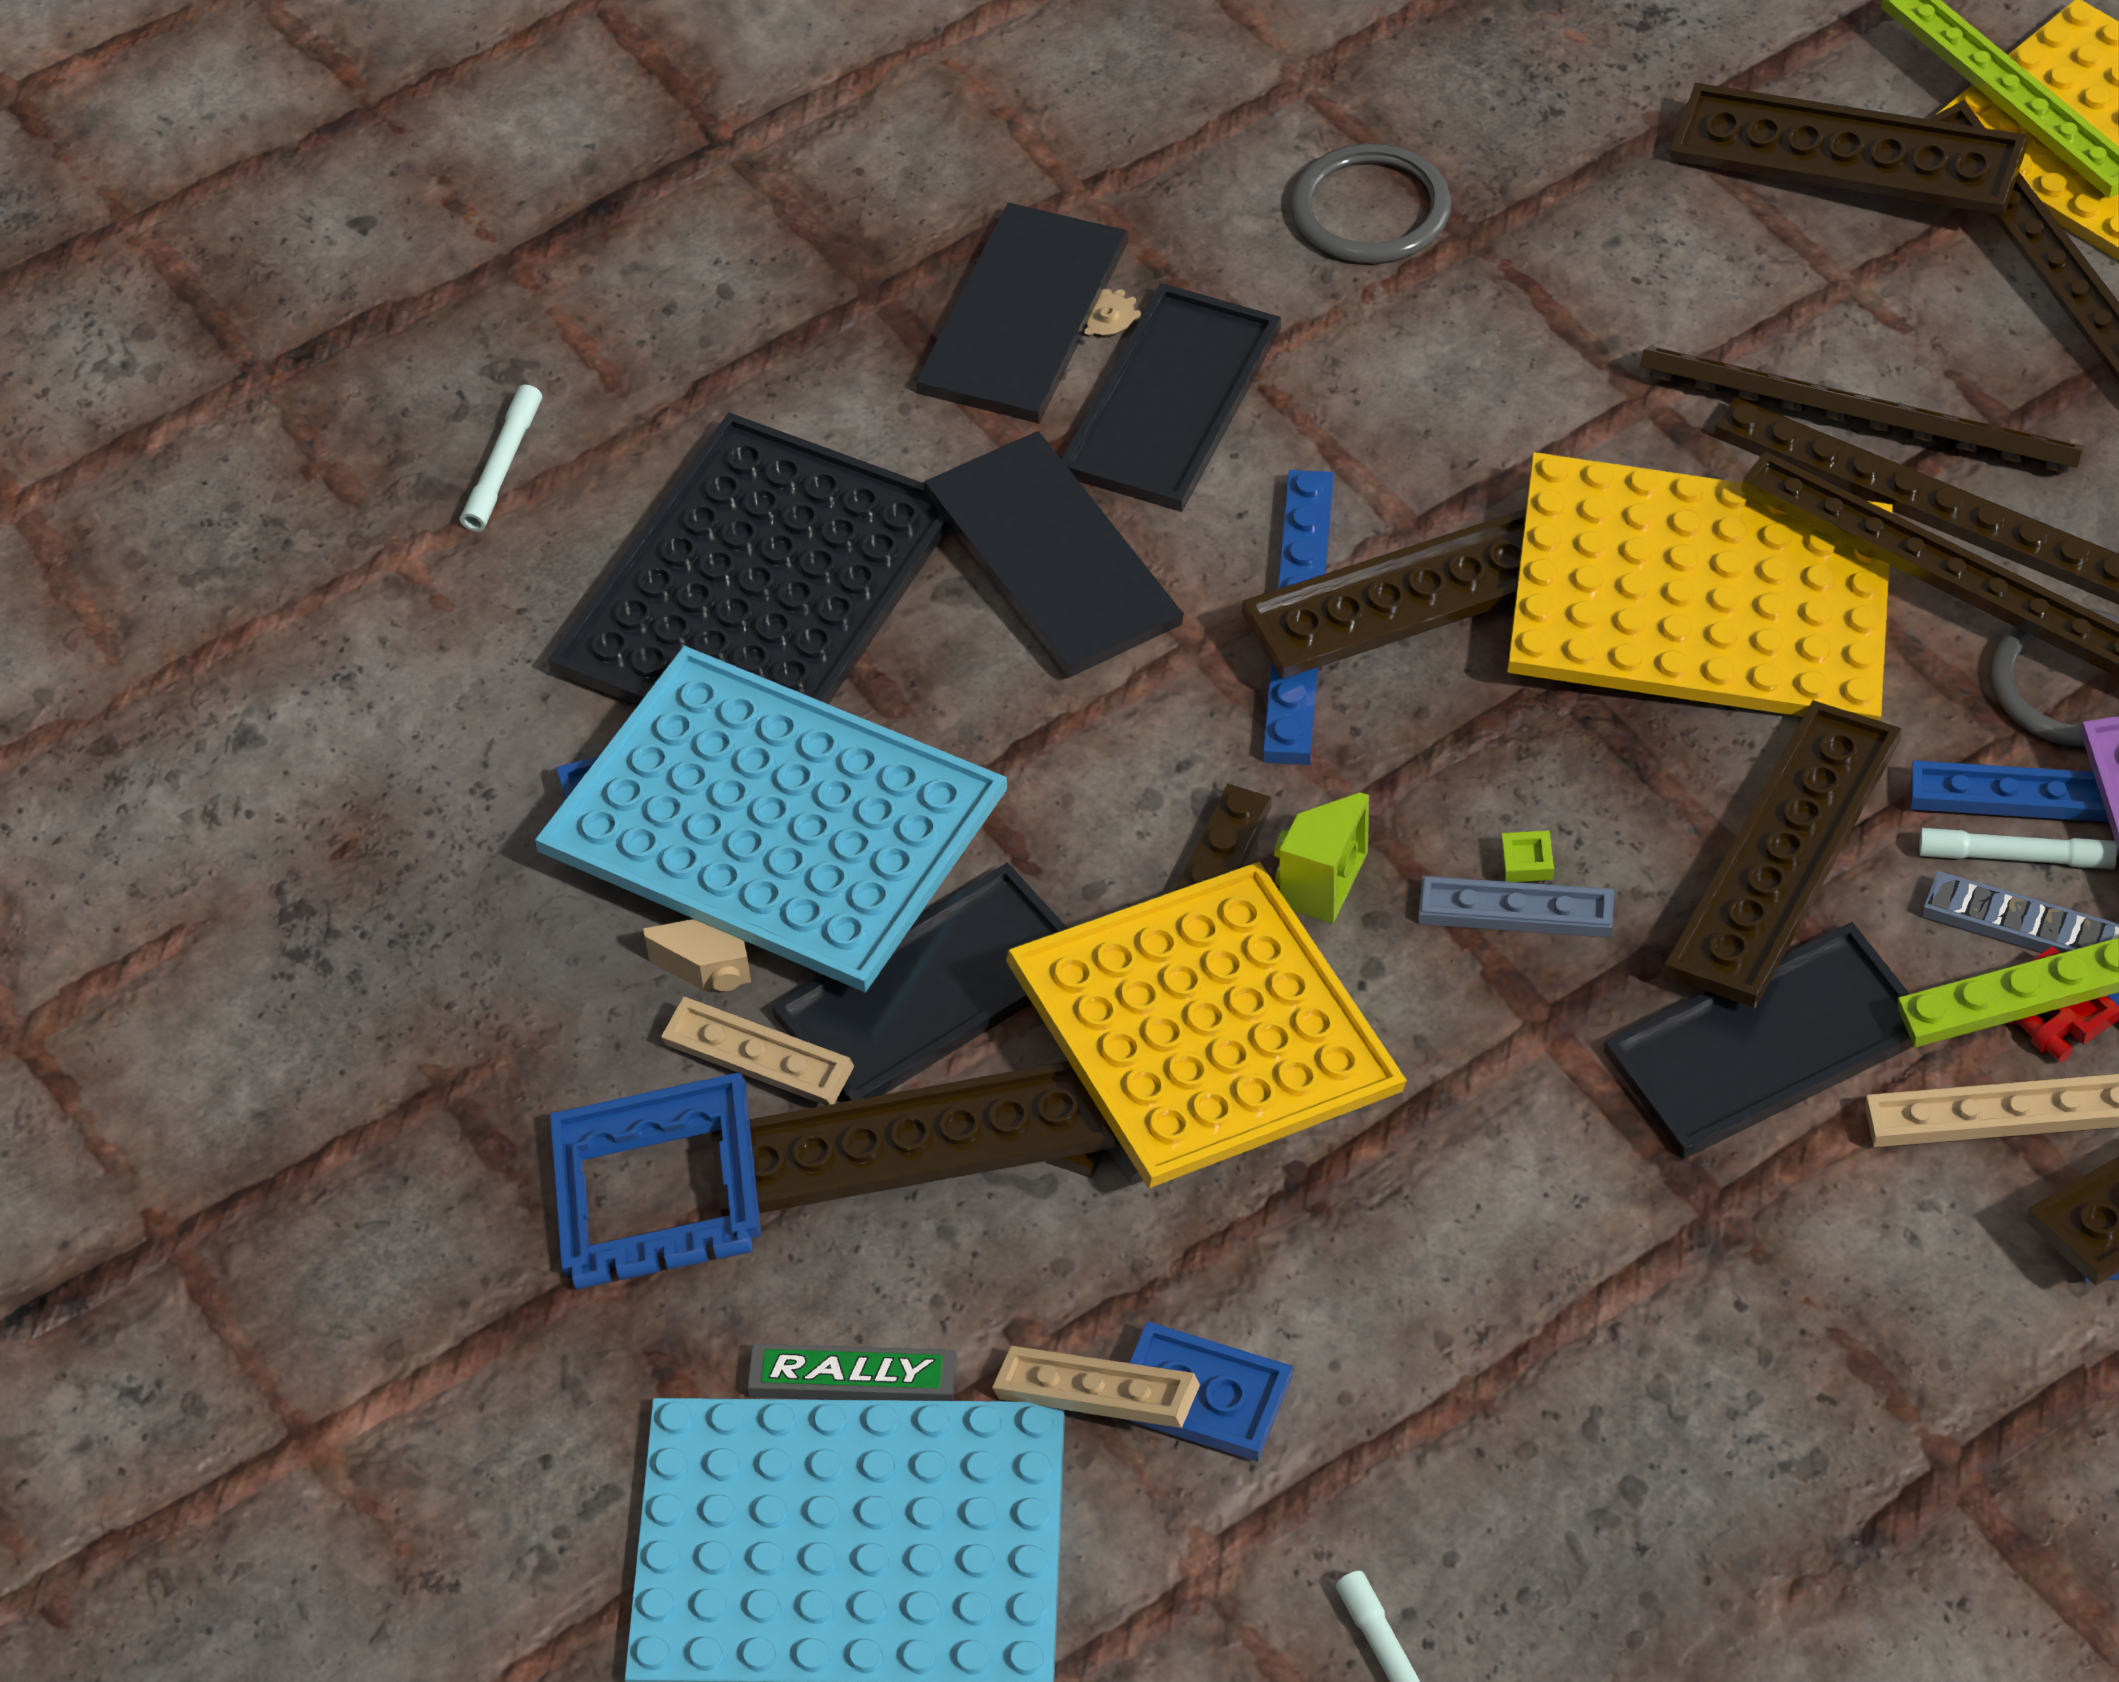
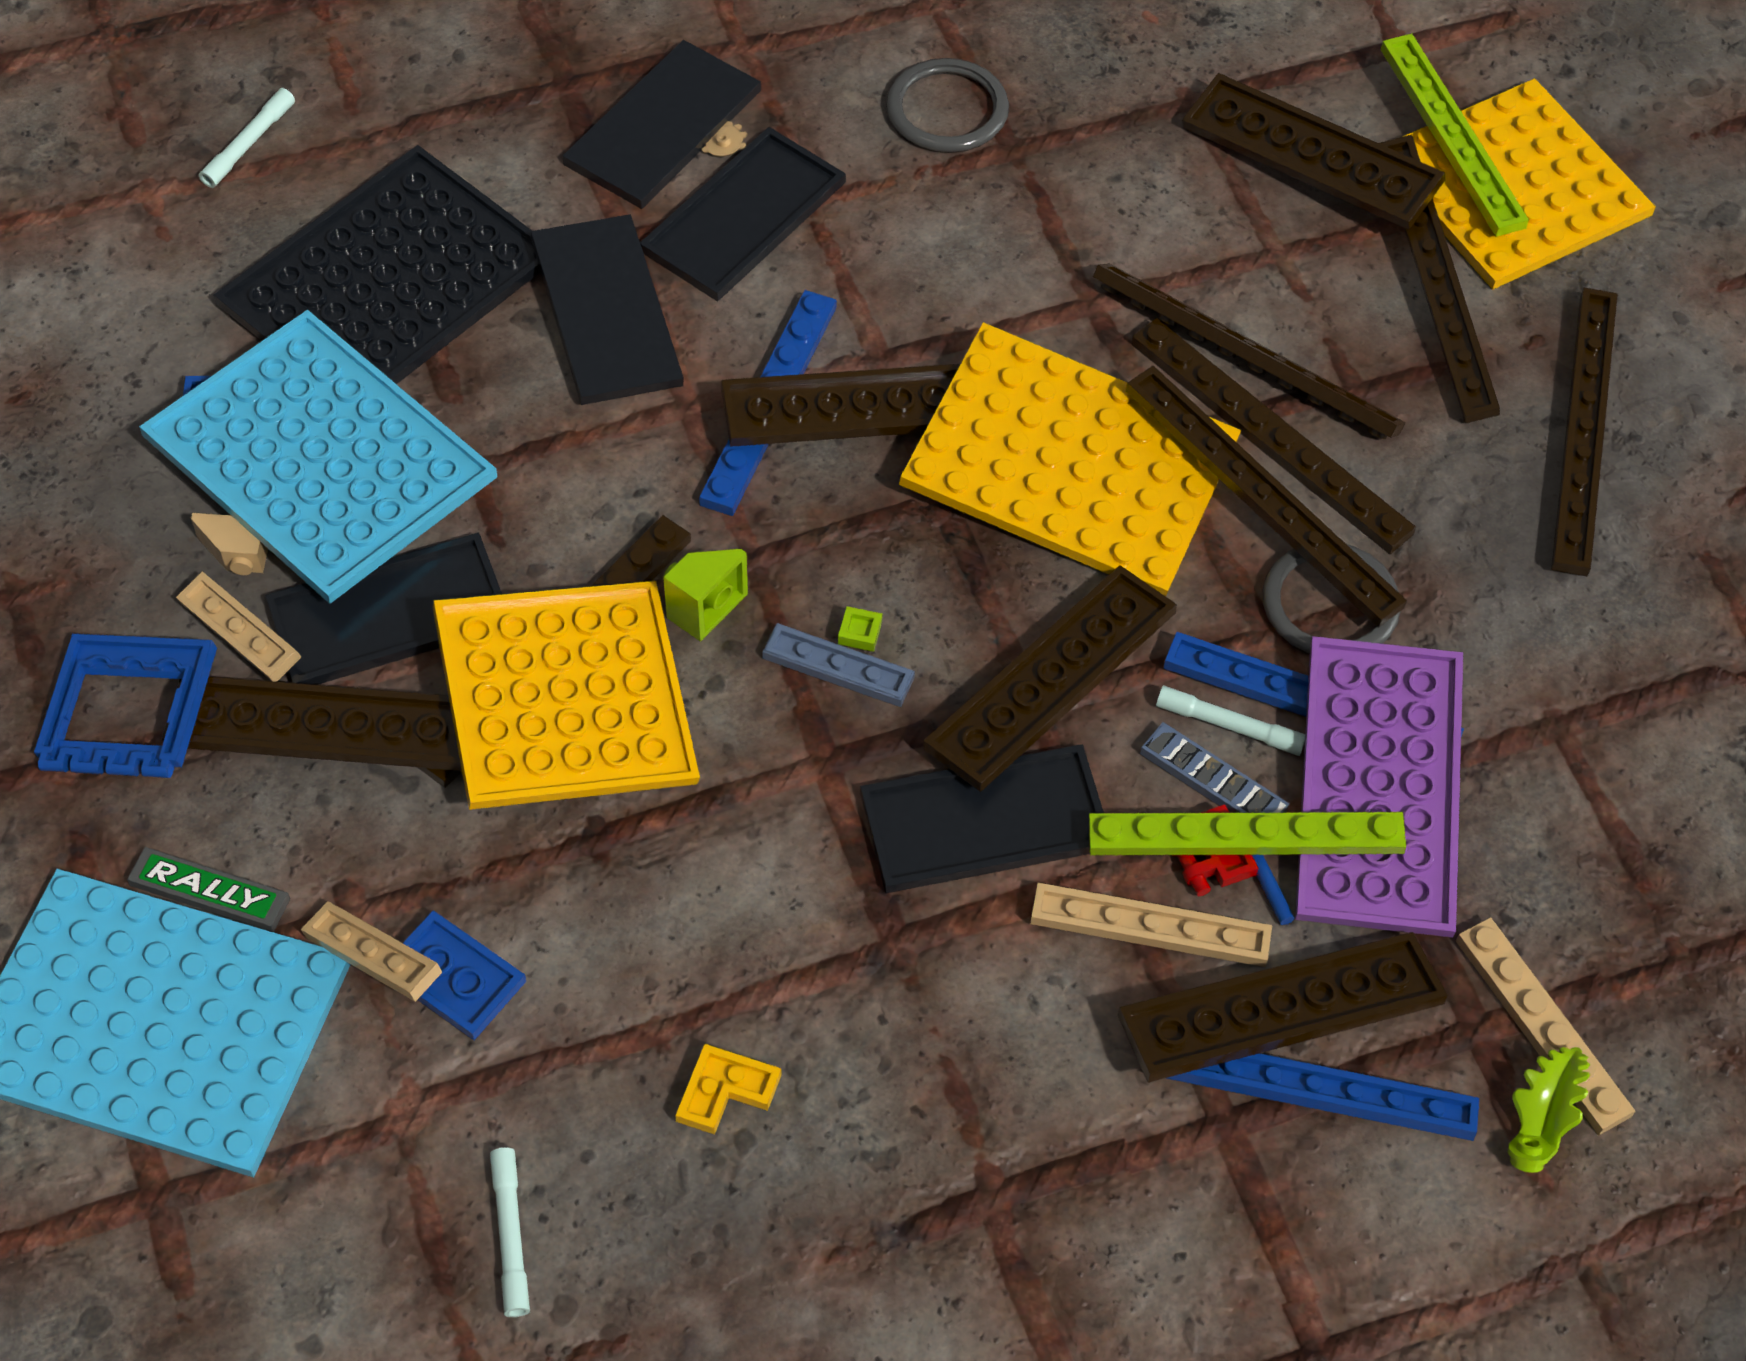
camera: 10 degrees right, 5 degrees up
none -> yellow plate [675,1044,782,1135]

